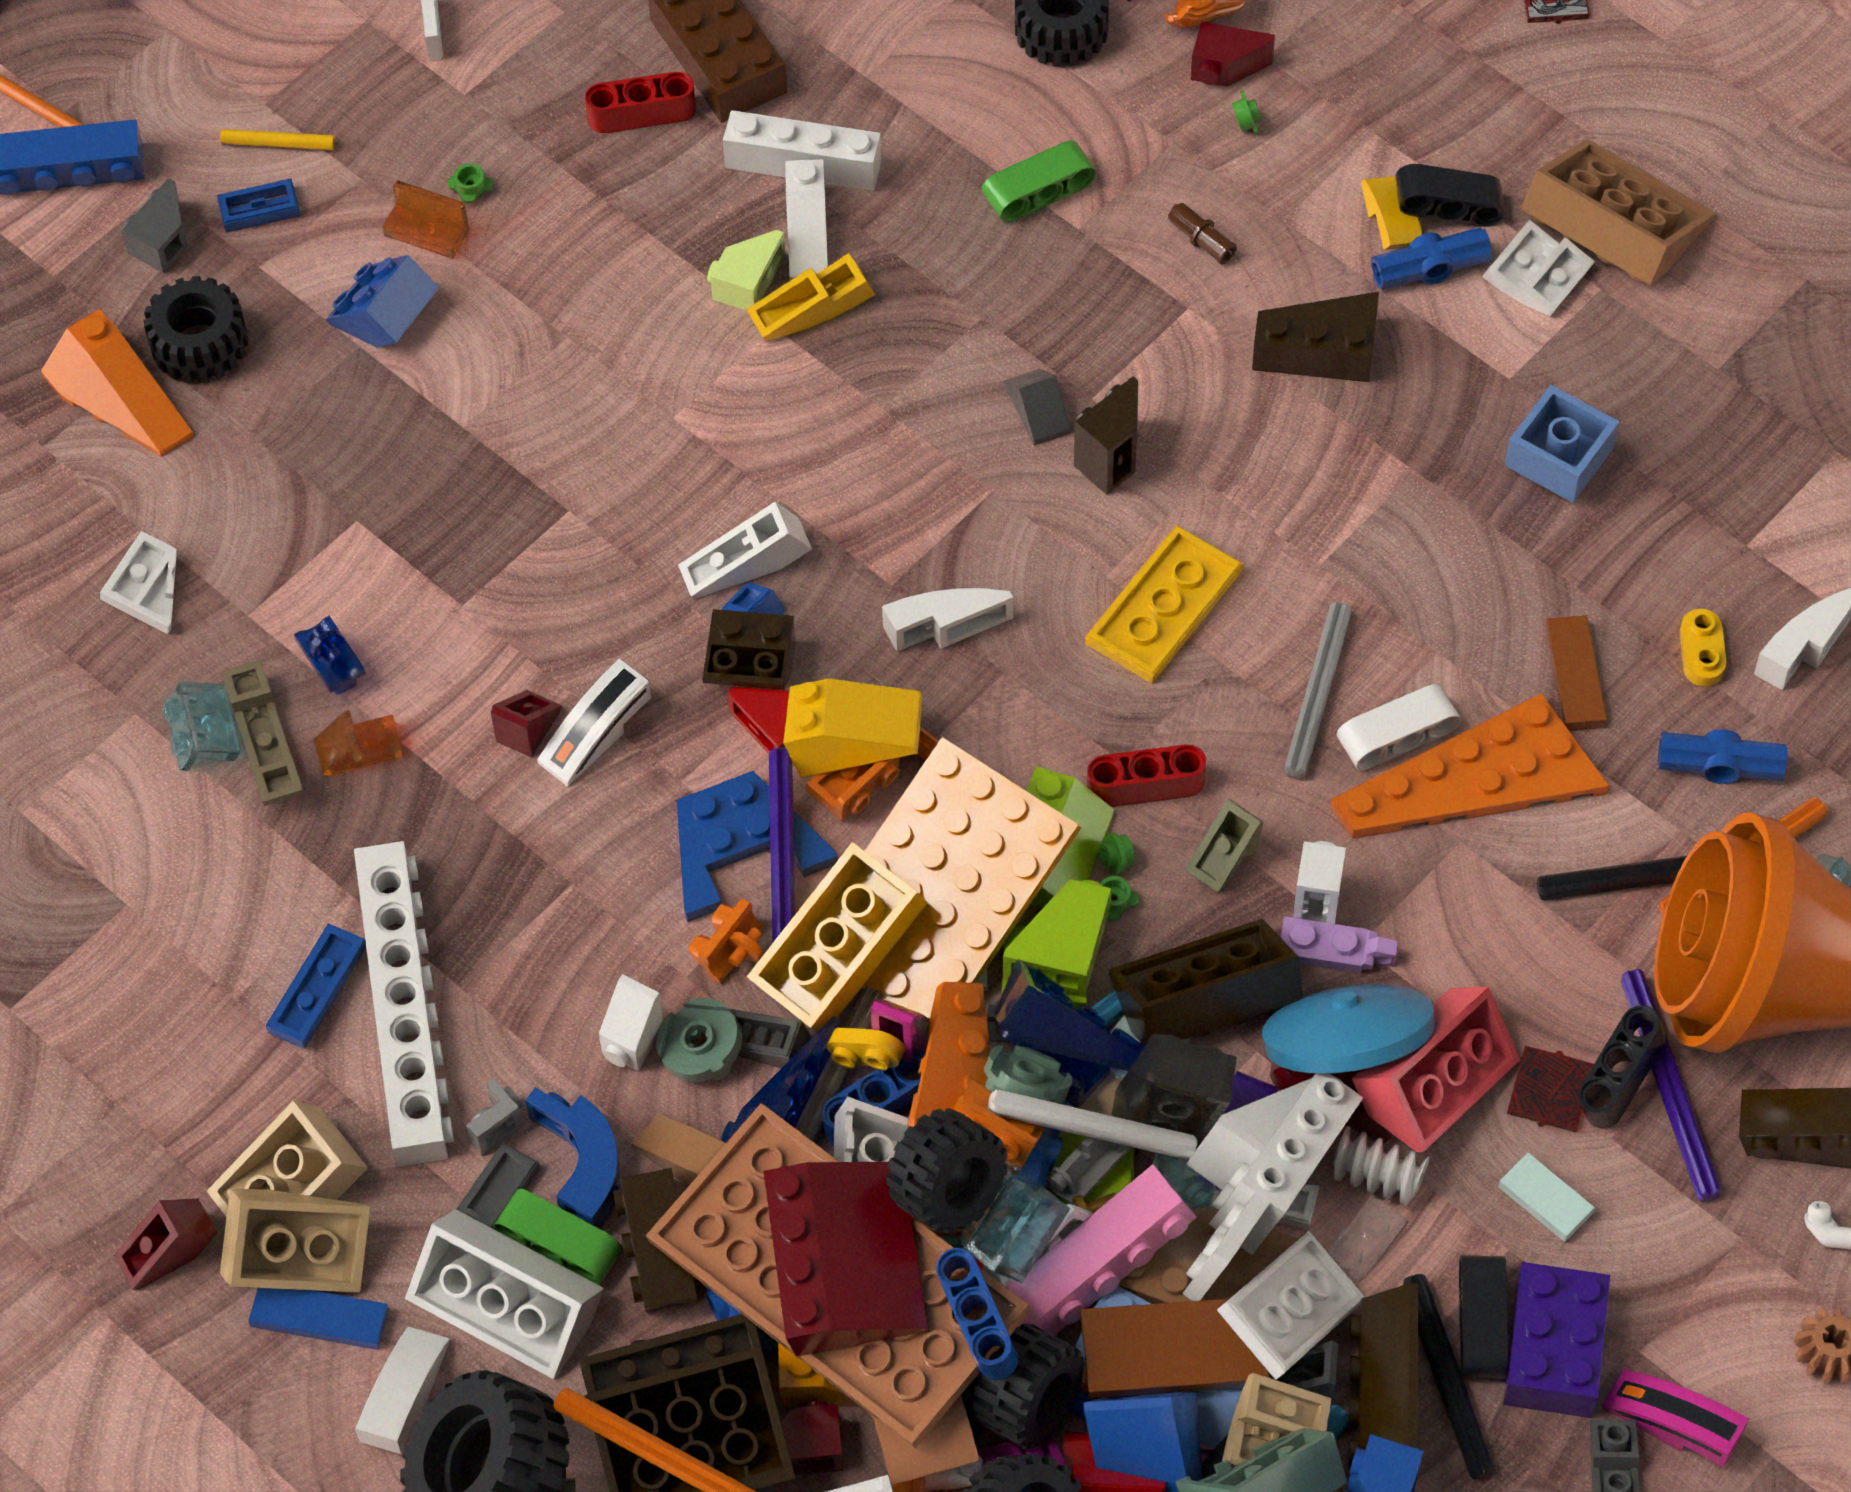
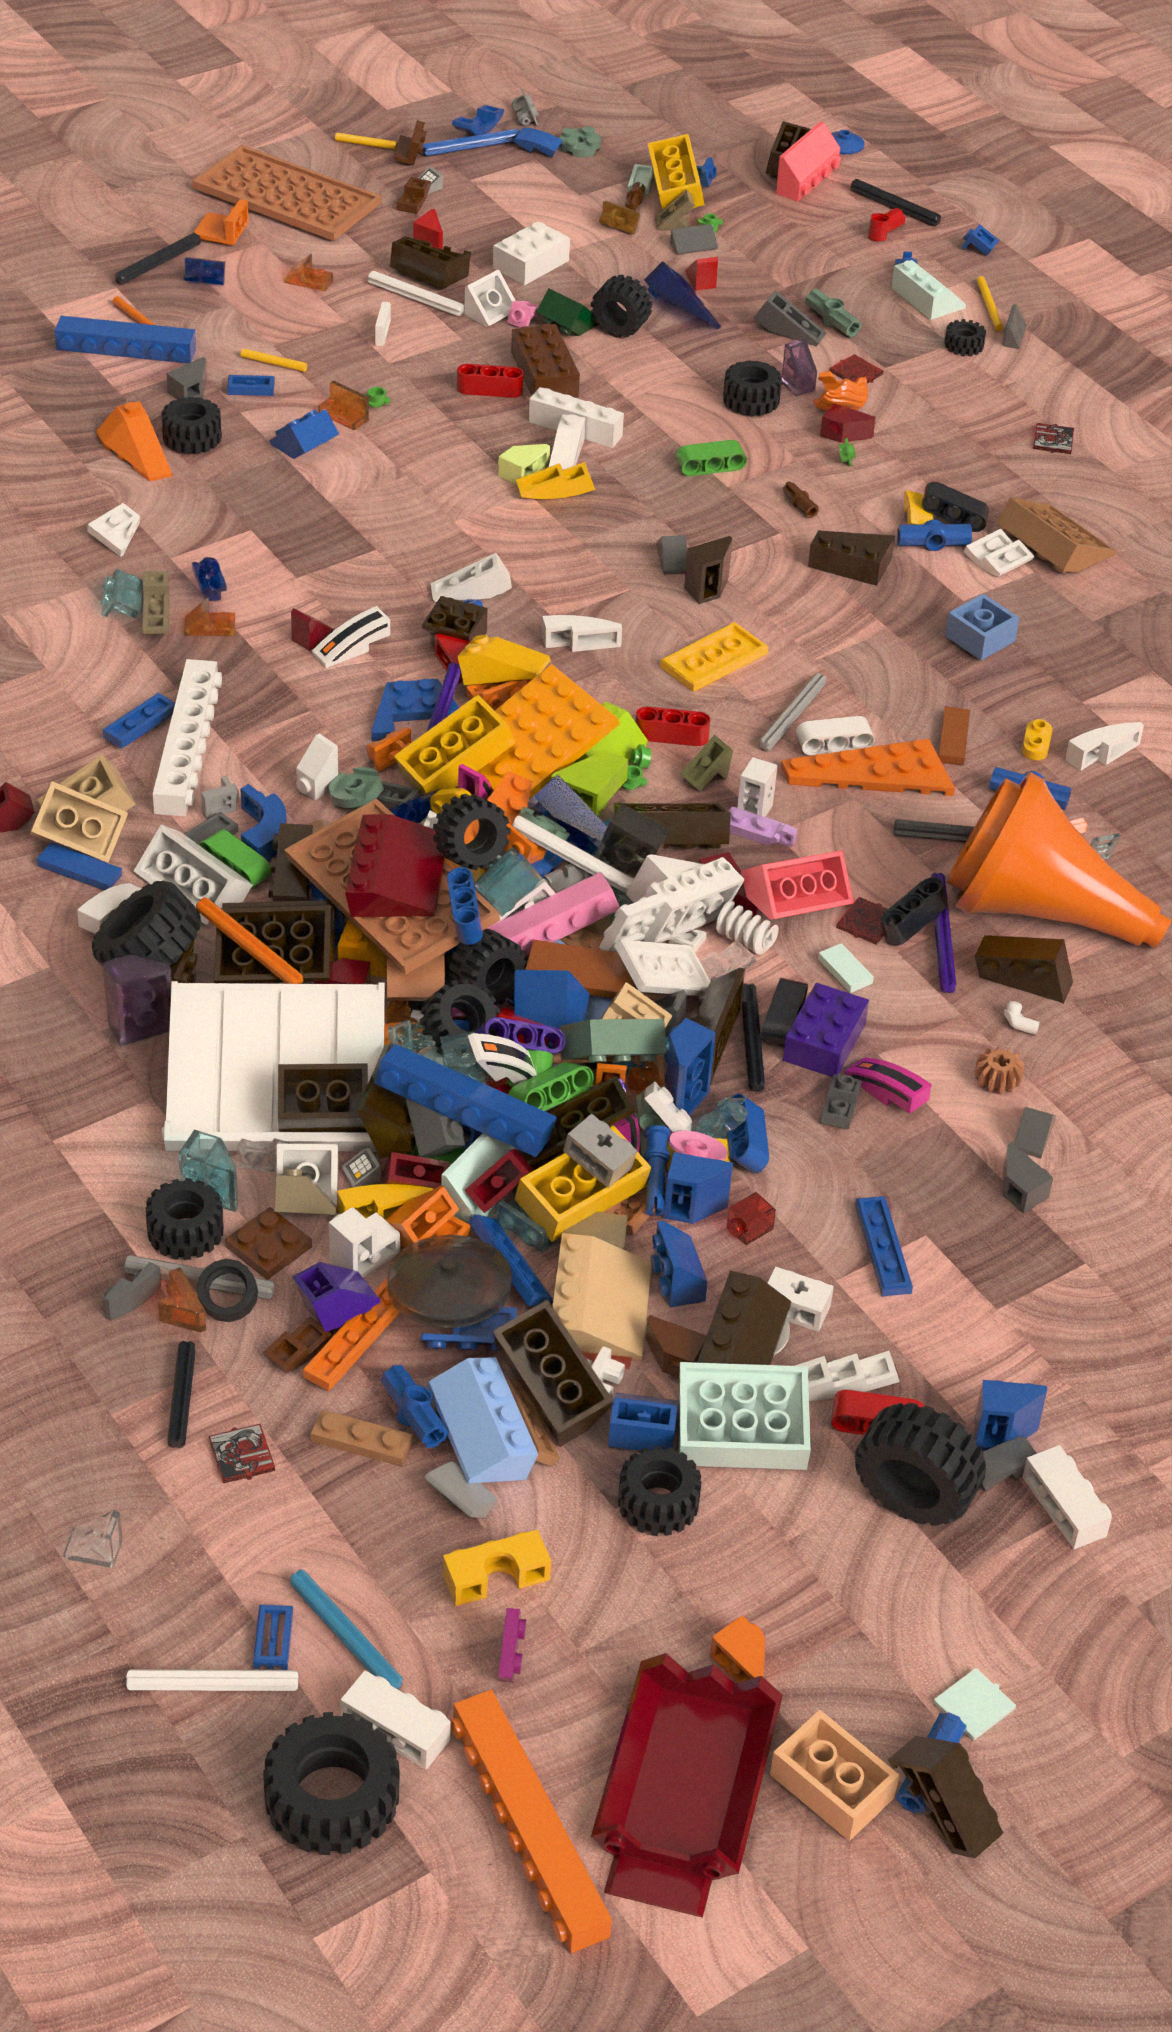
camera: 10 degrees right, 15 degrees down
dark azure dish [1262,984,1436,1073] -> none

